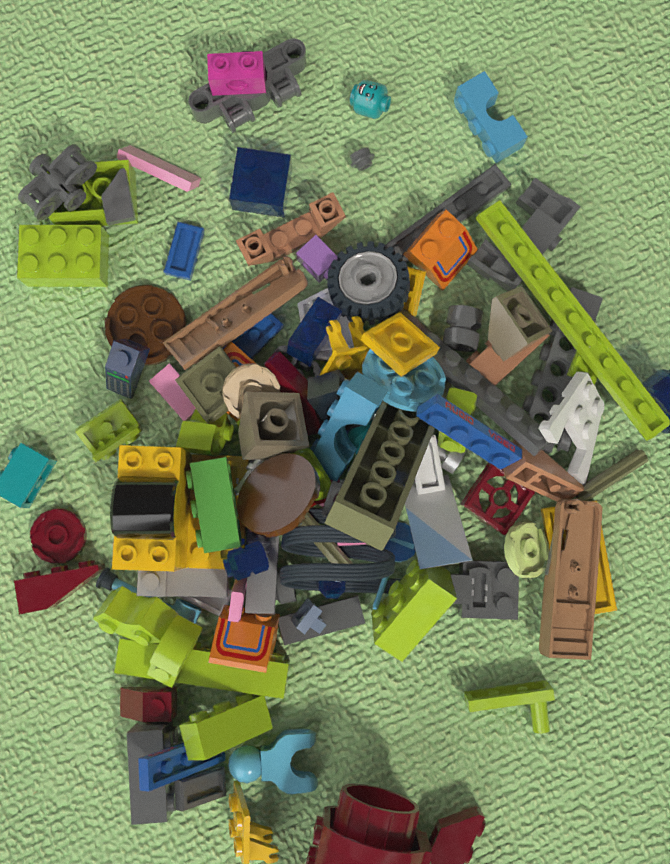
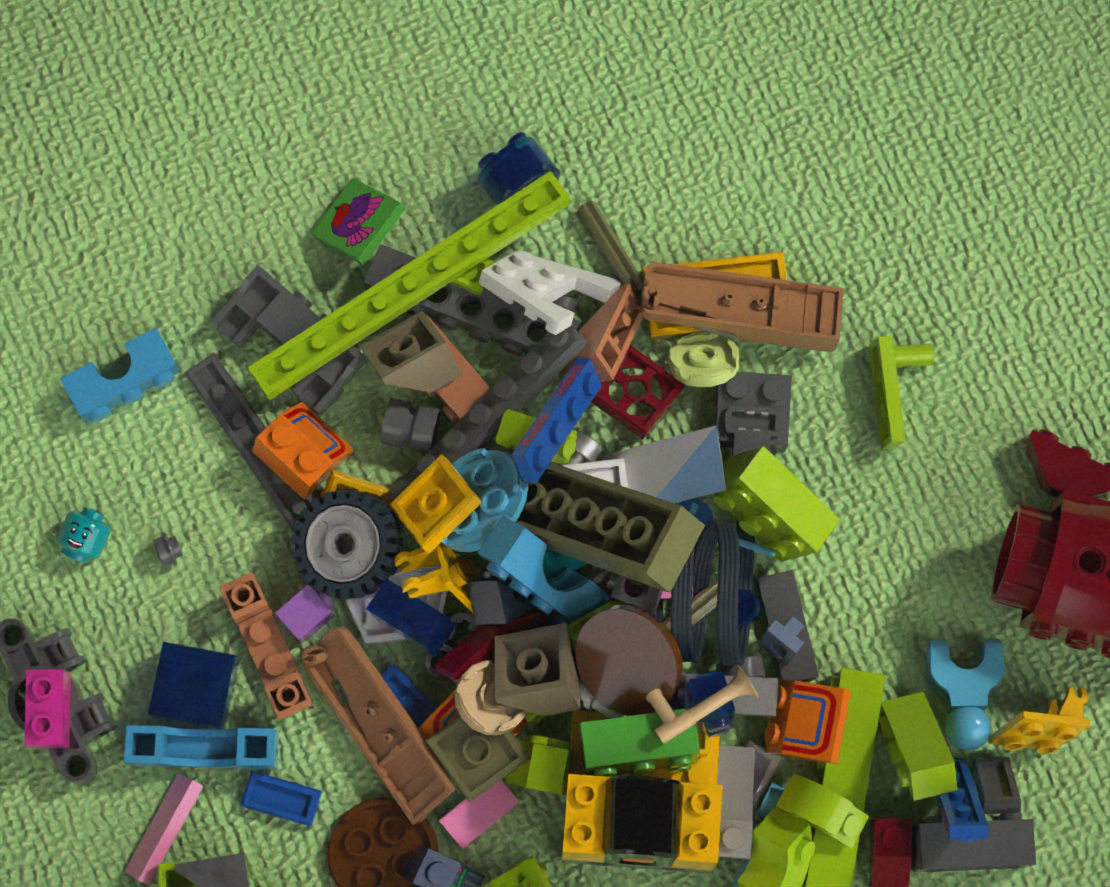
camera: 90 degrees left, 5 degrees down
bright pink tile [228,569,248,622] -> none
none -> dark azure arch [124,725,279,769]
none -> bright green tile [310,178,406,265]
none -> tan piece [646,664,759,744]

